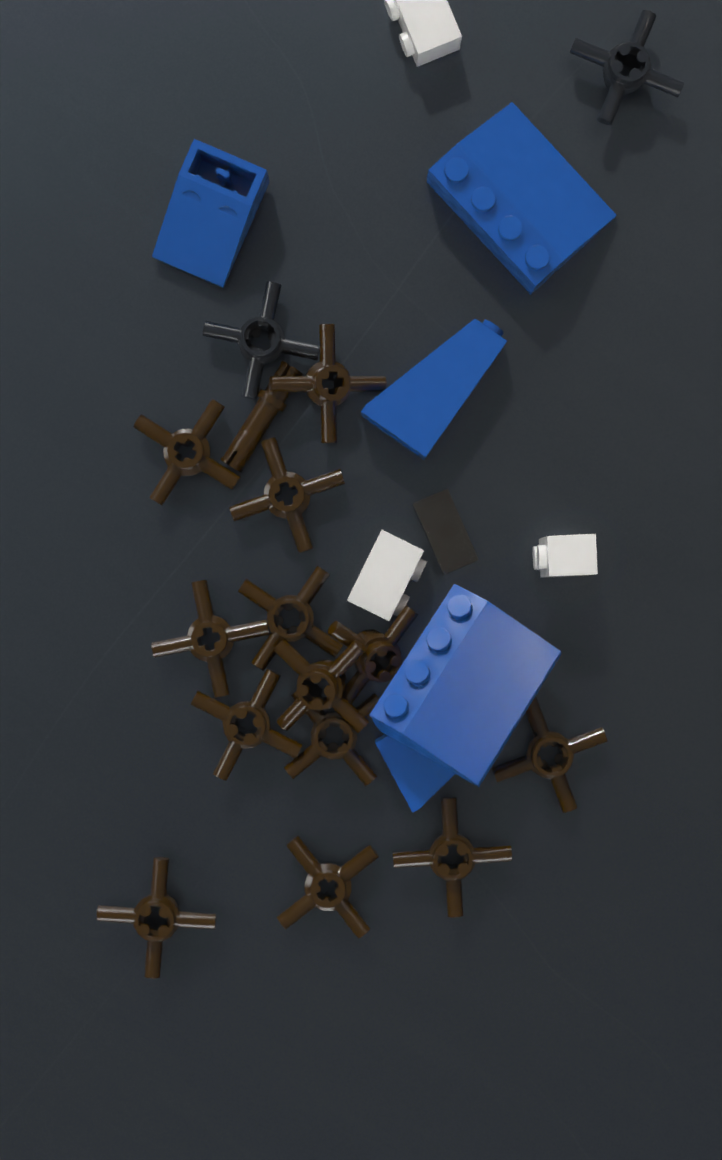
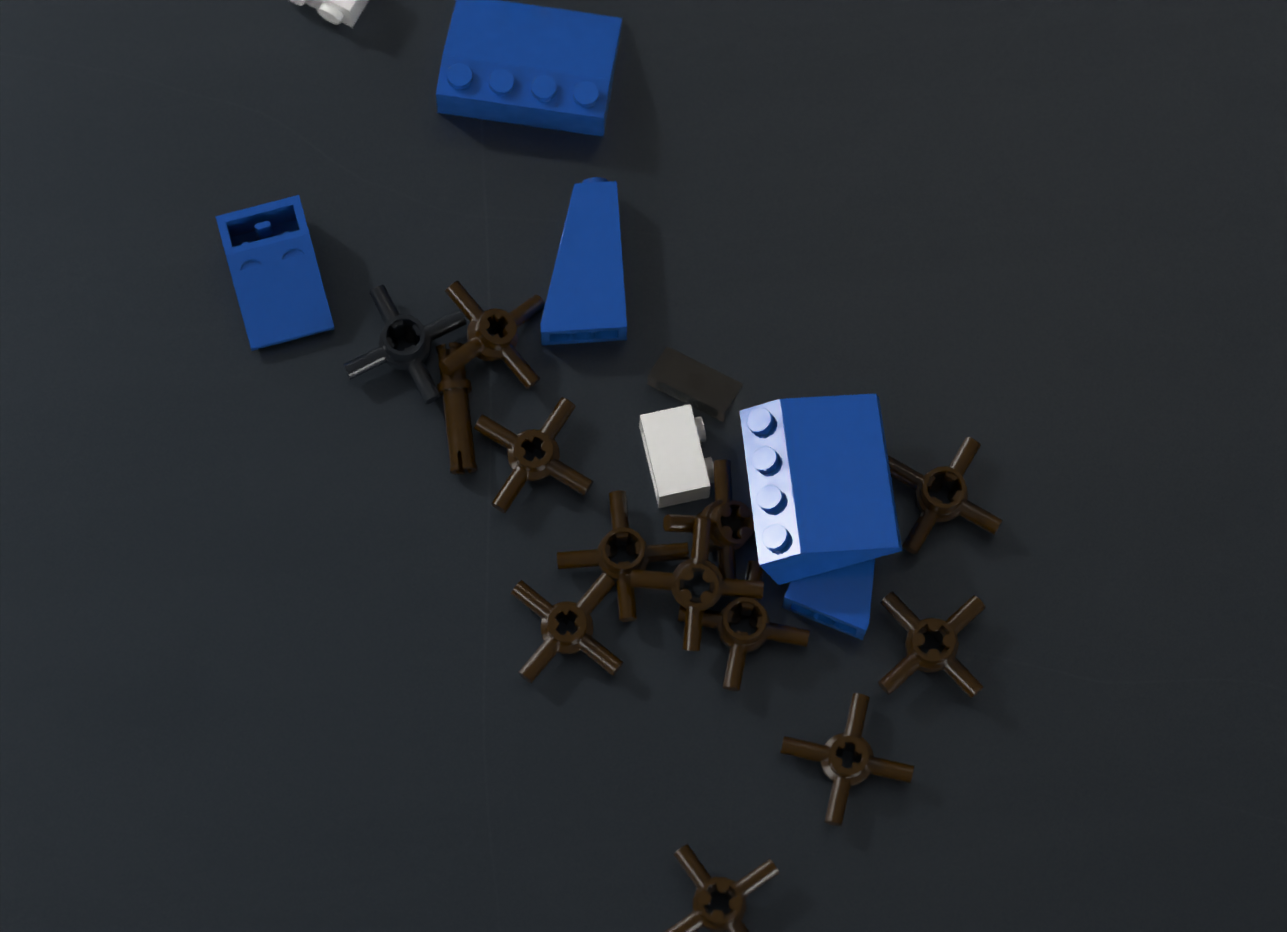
camera: 40 degrees left, 15 degrees down
dark brown bar [133,399,241,506] -> none
dark brown bar [191,669,303,781] -> none
white brick [532,534,598,578] -> none

